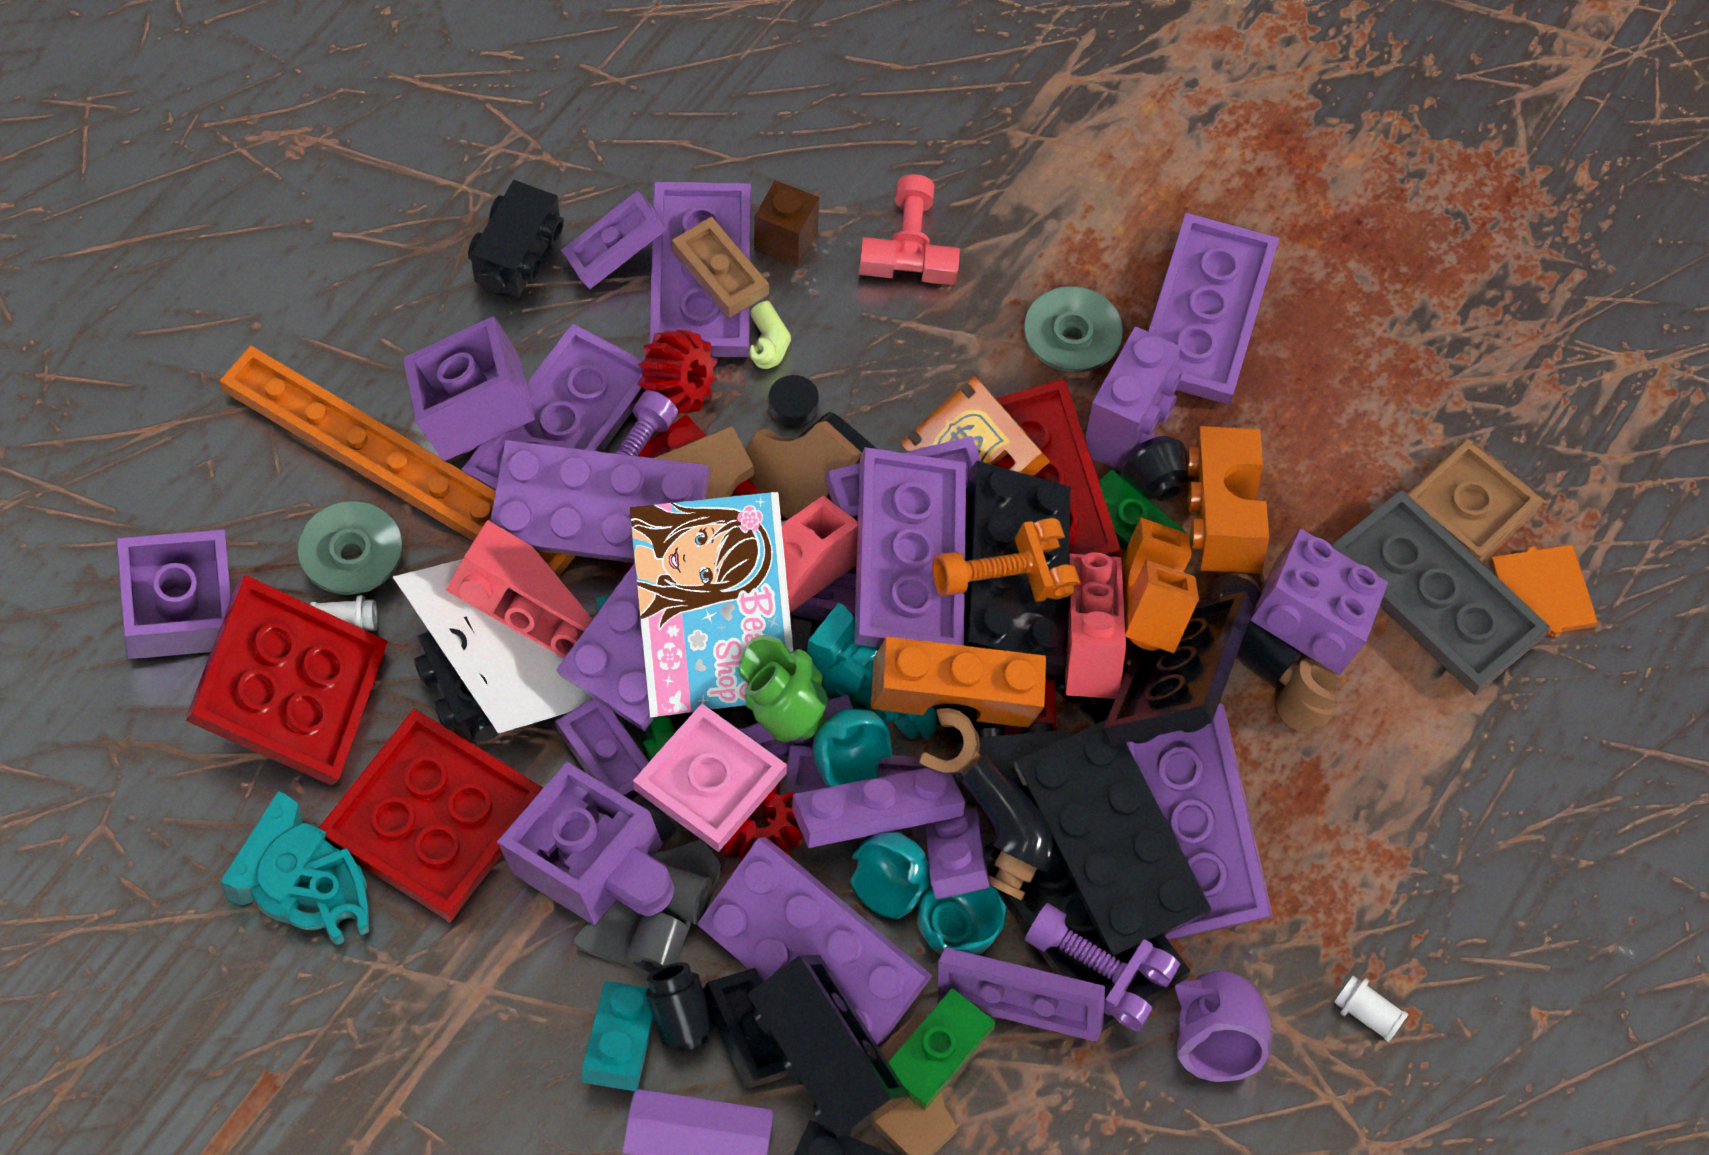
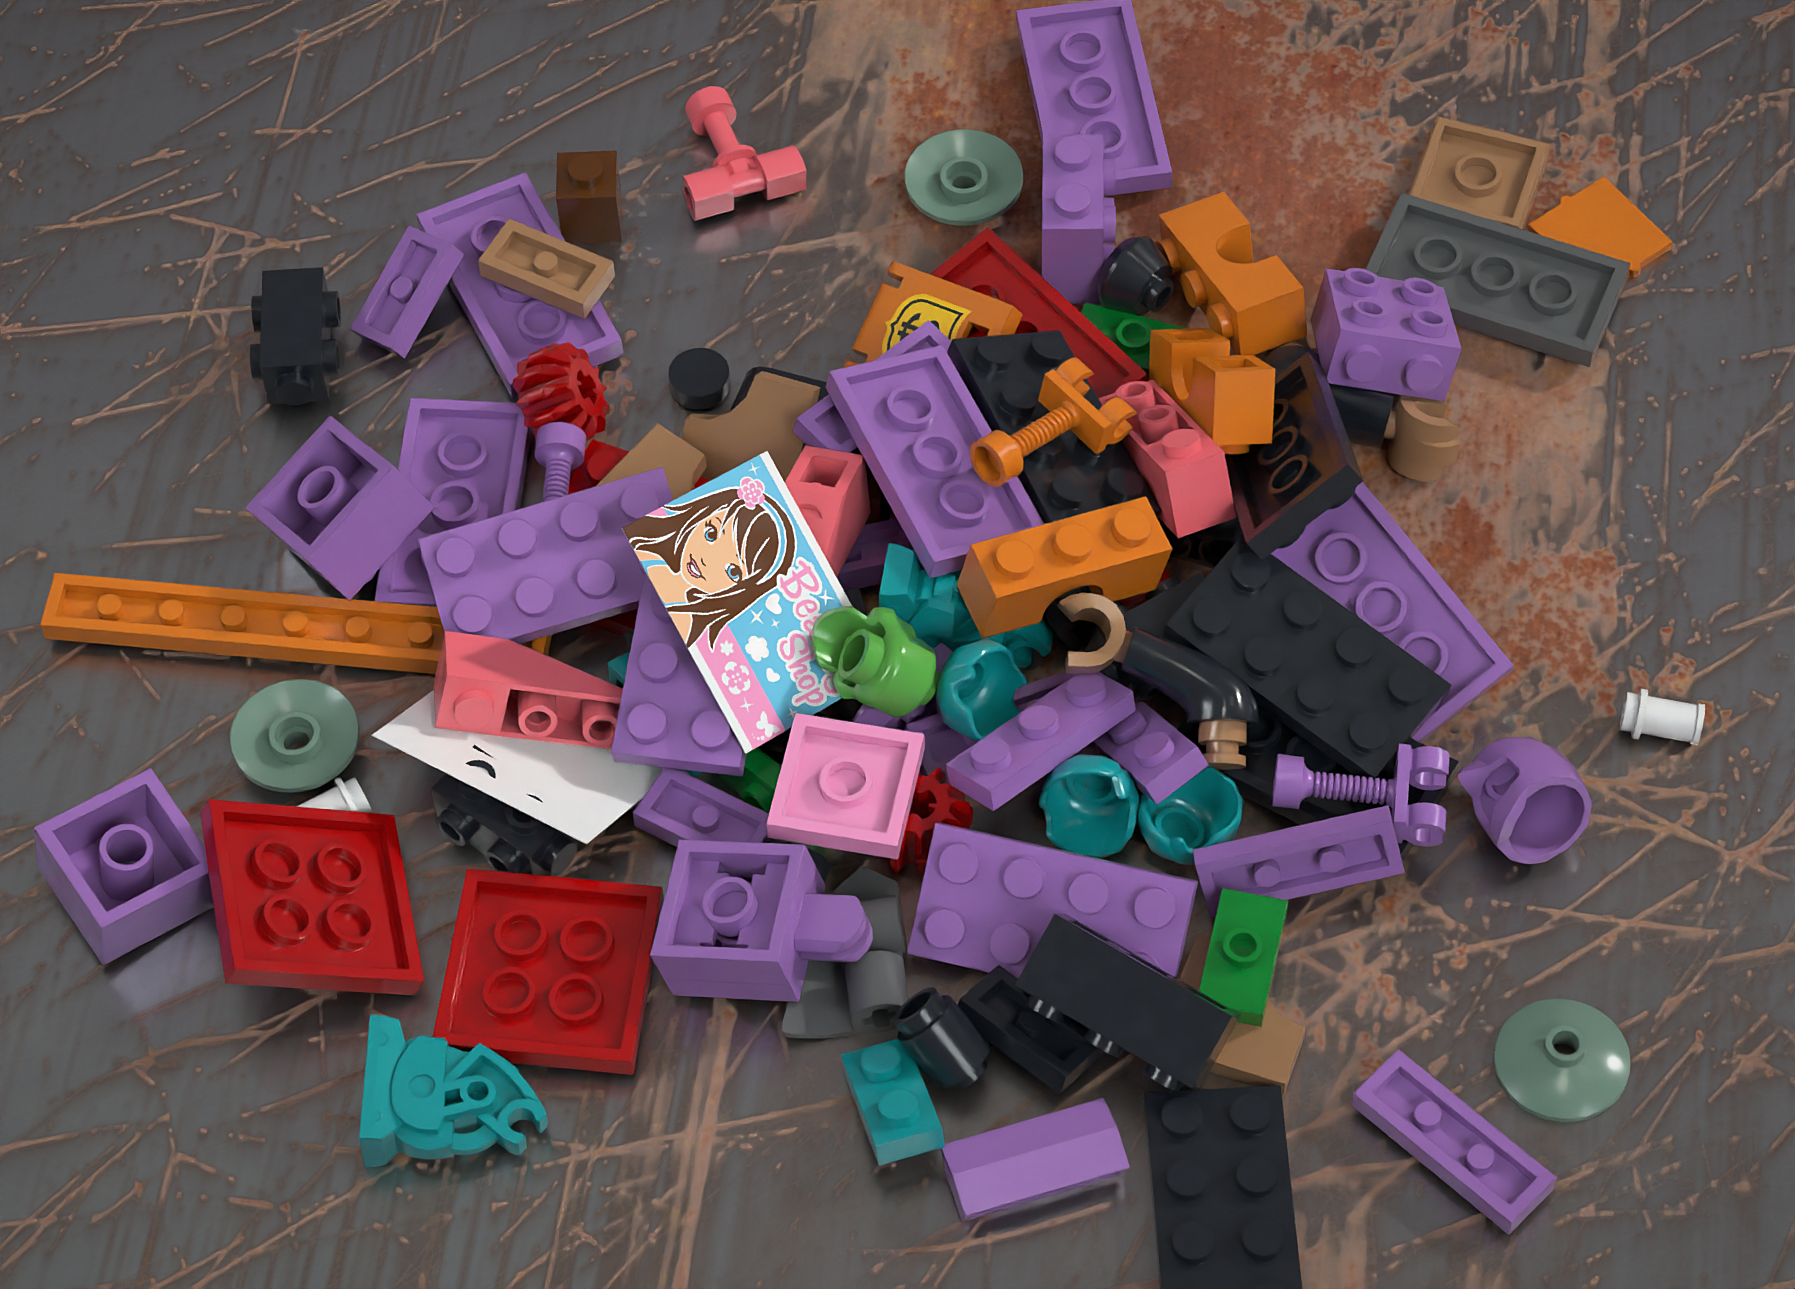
camera: 20 degrees left, 5 degrees down
yellowish green arm [749,301,791,369] -> none

